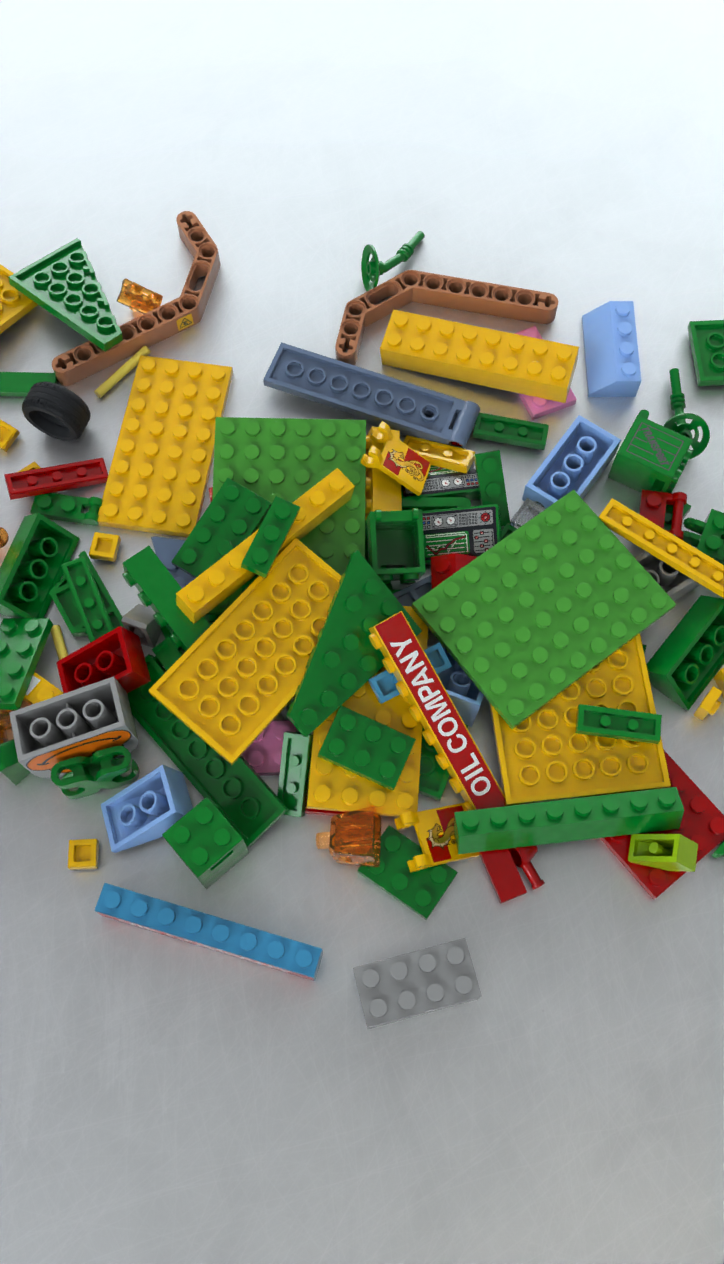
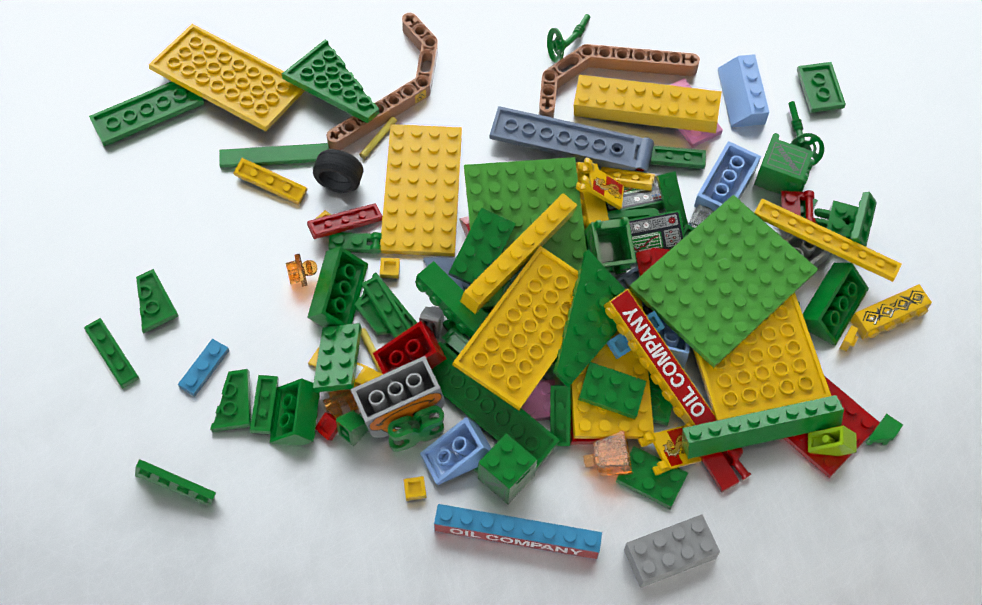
camera: 10 degrees left, 5 degrees down
clear orange hips [117,278,163,314] -> none
green plate [241,496,300,578] -> none
green plate [575,704,662,744] -> none

